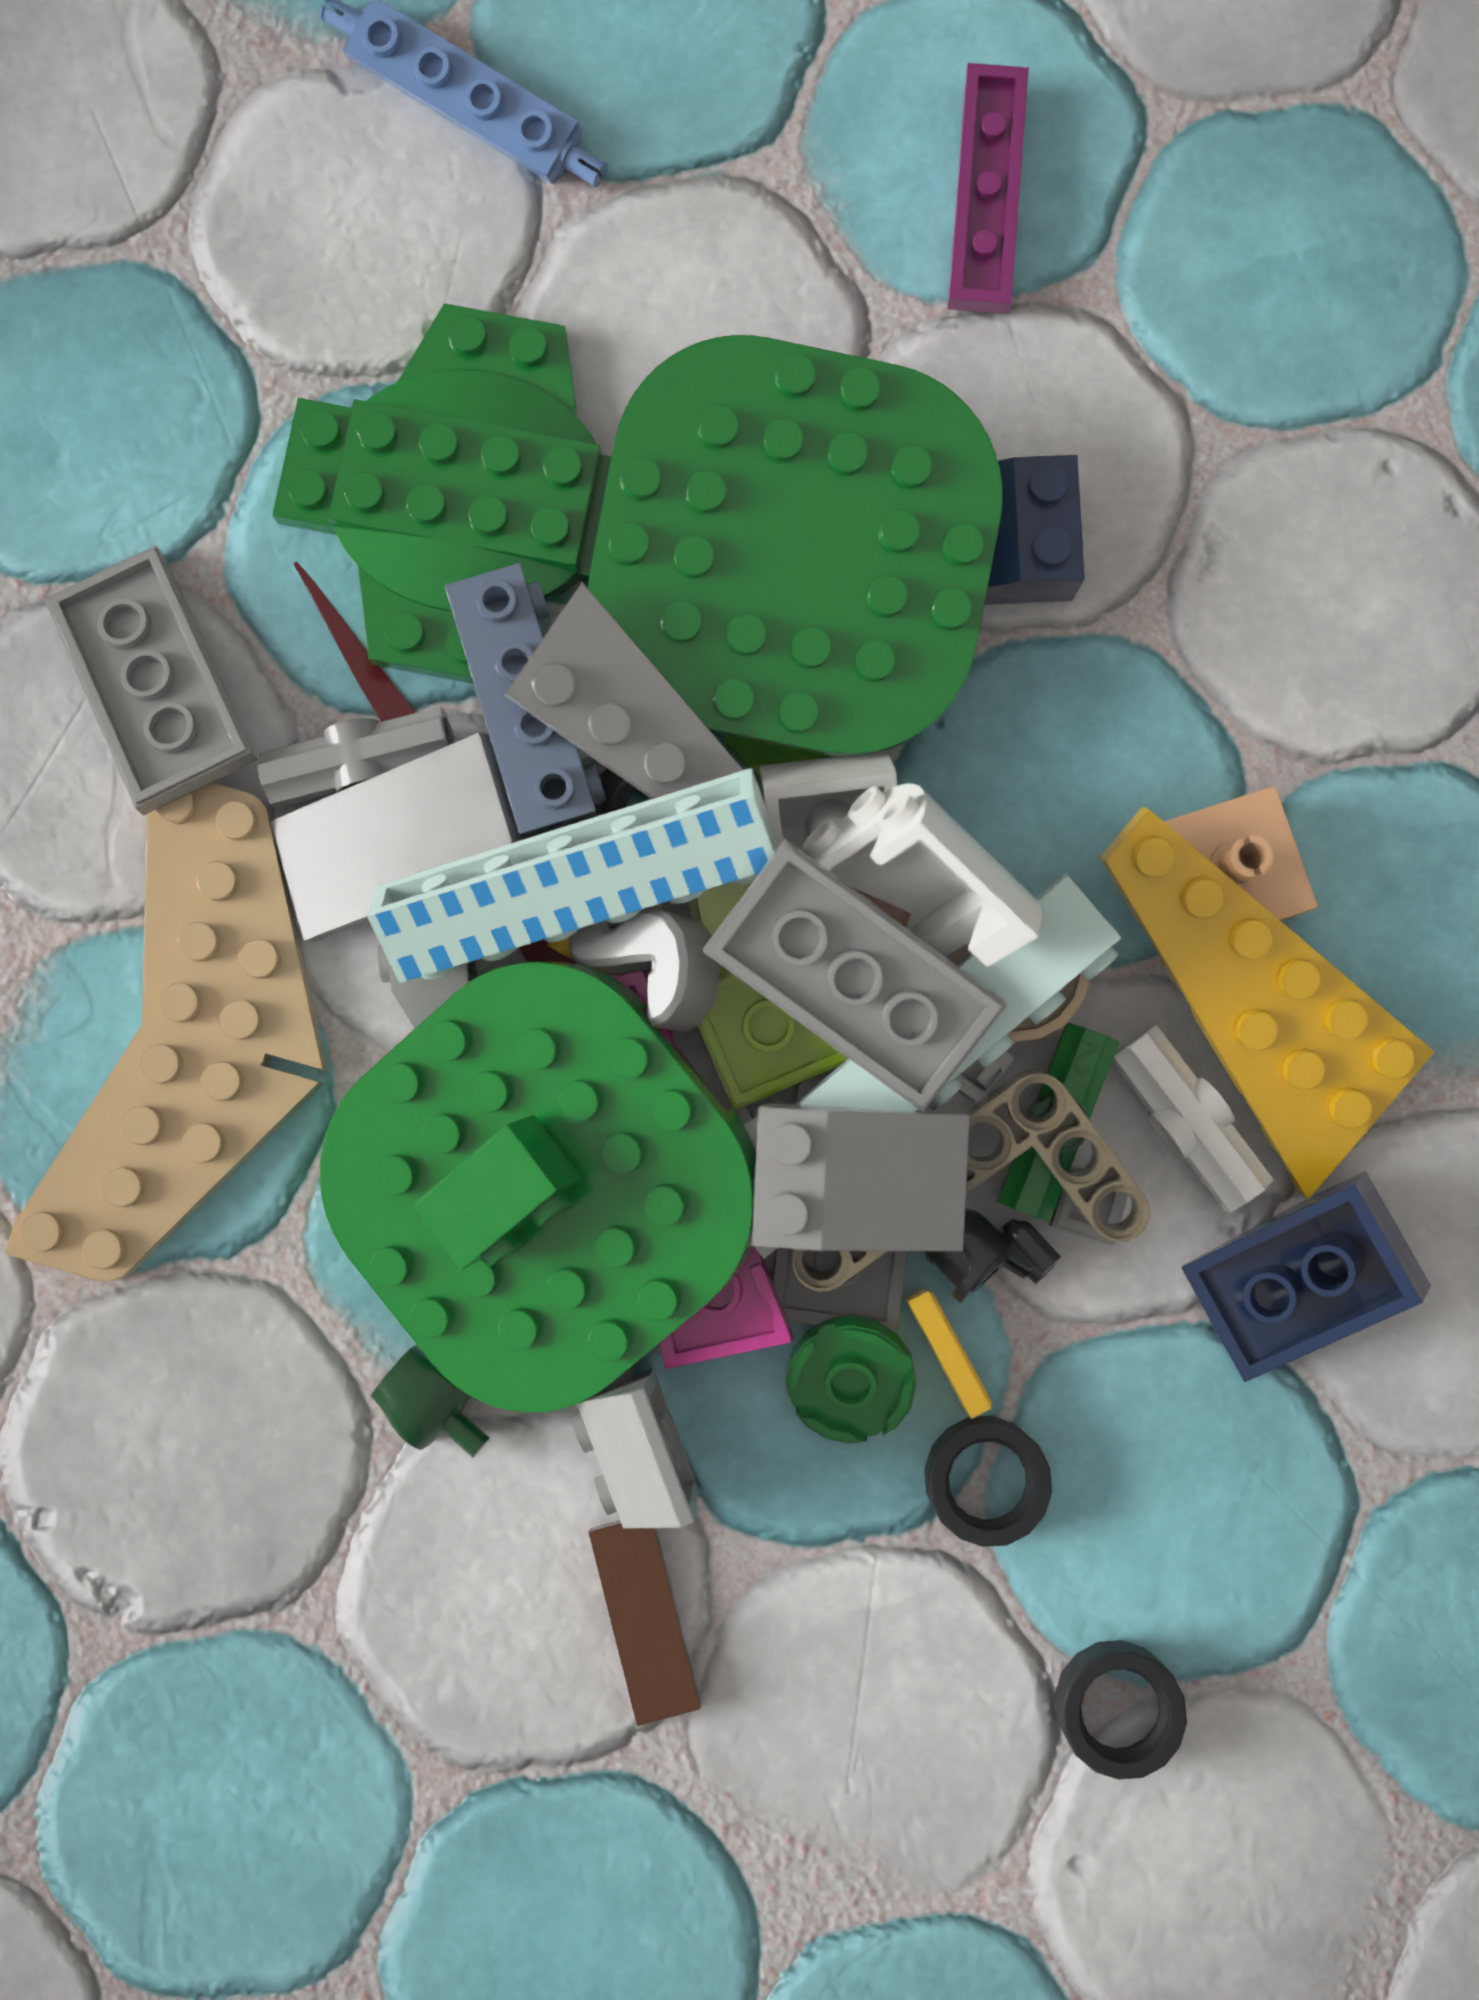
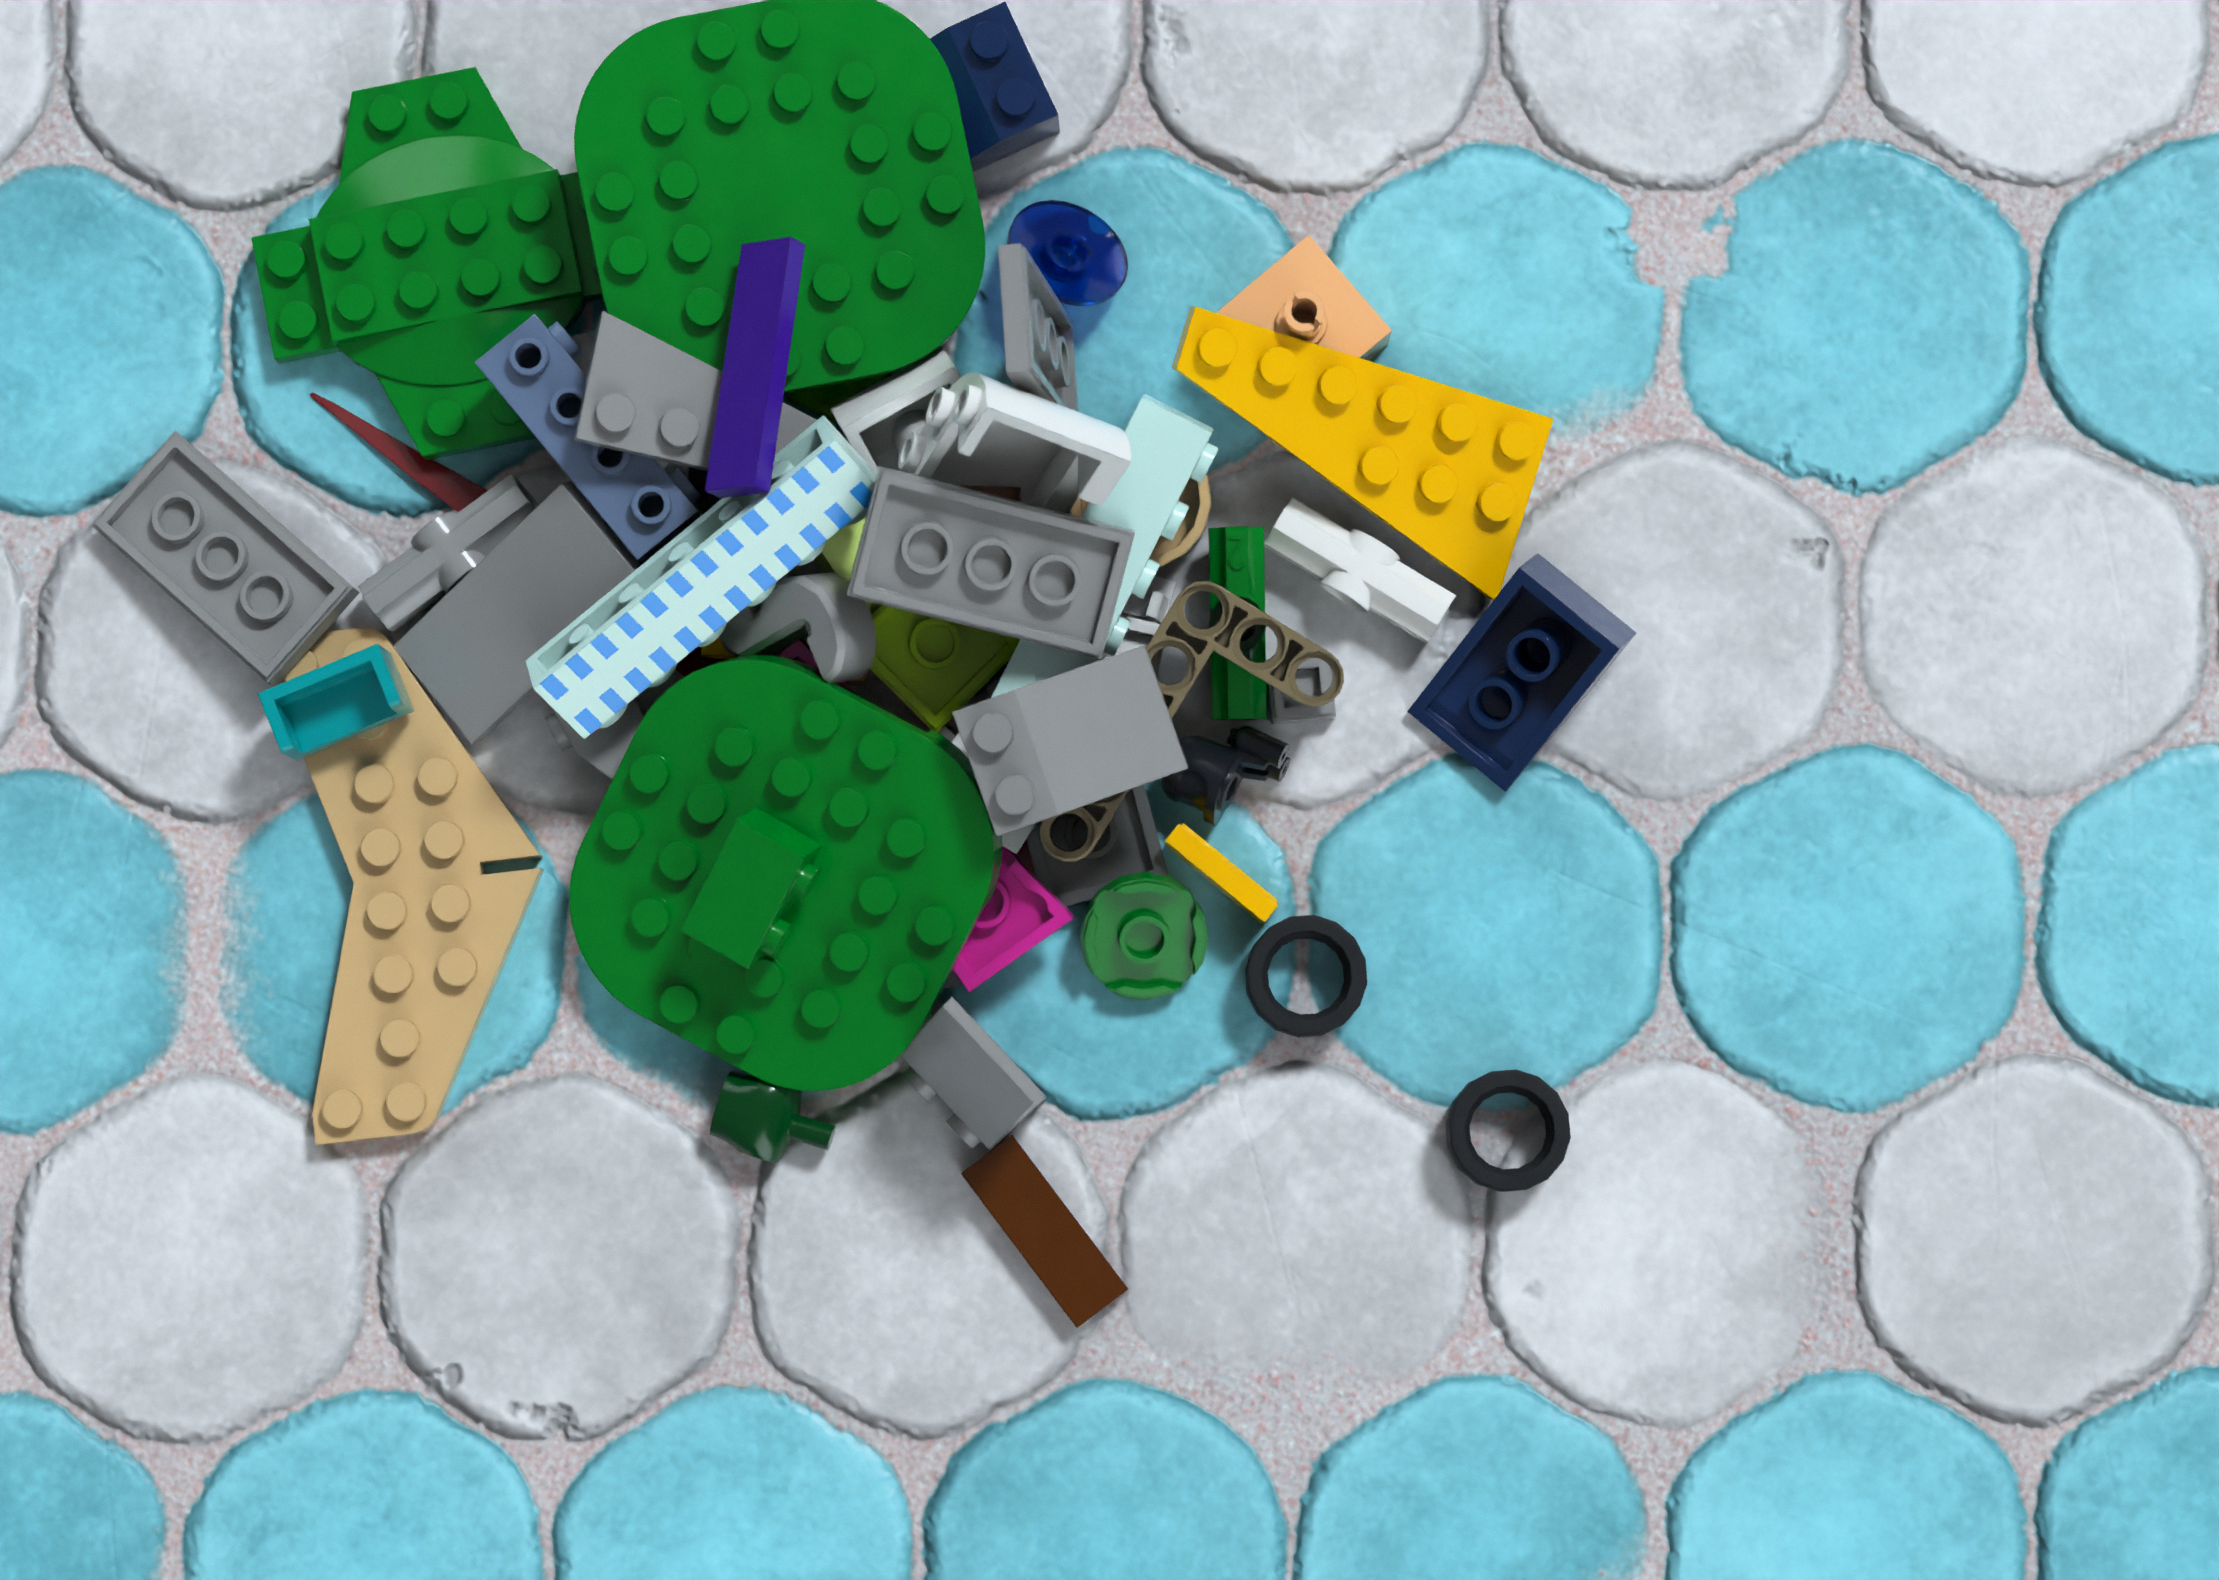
camera: 20 degrees left, 0 degrees up
none -> teal panel [257,644,414,760]
none -> dark purple tile [705,237,805,498]
none -> light grey tile [998,243,1079,412]
none -> clear blue dish [1007,200,1128,306]

